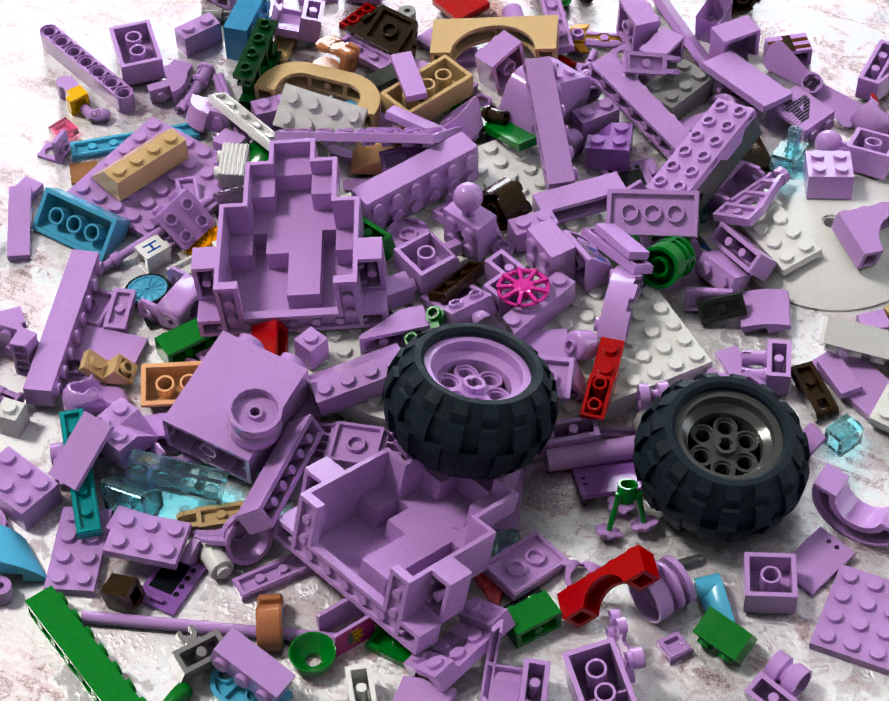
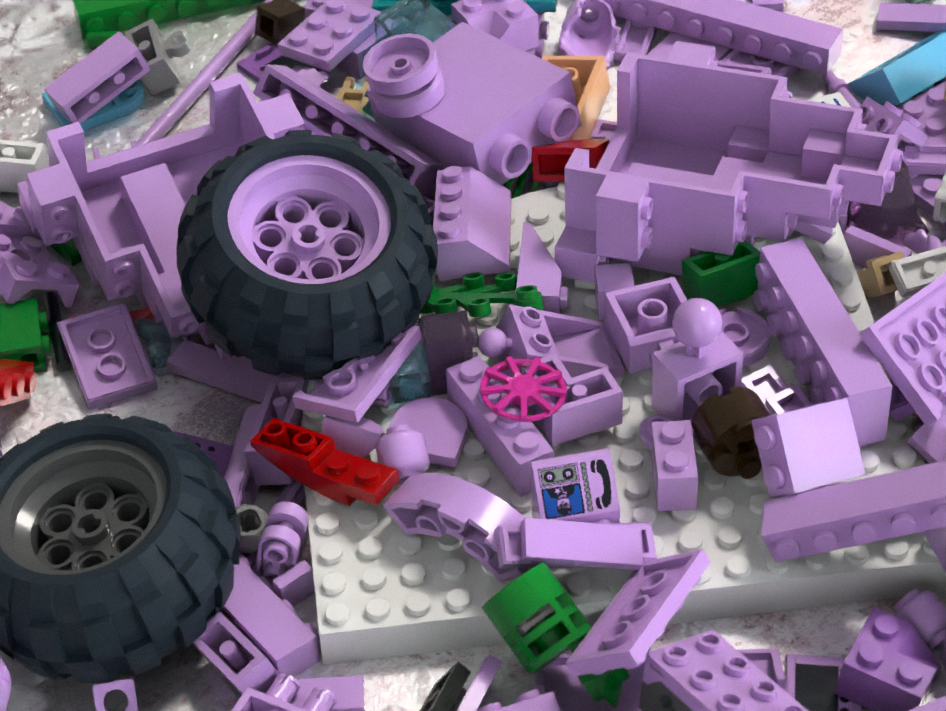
camera: 110 degrees right, 5 degrees down
tan slope [78,349,138,386] -> none
nougat animal [256,593,284,652] -> none
green piece [288,632,336,676] -> none
lavender brick [294,326,329,371] -> none
dark brown tile [428,261,485,303] -> none
lavender brick [525,218,576,280] -> none
lavender brick [532,171,627,224] -> none
lavender piece [562,560,601,587] -> none
none -> lavender brick [751,398,865,498]

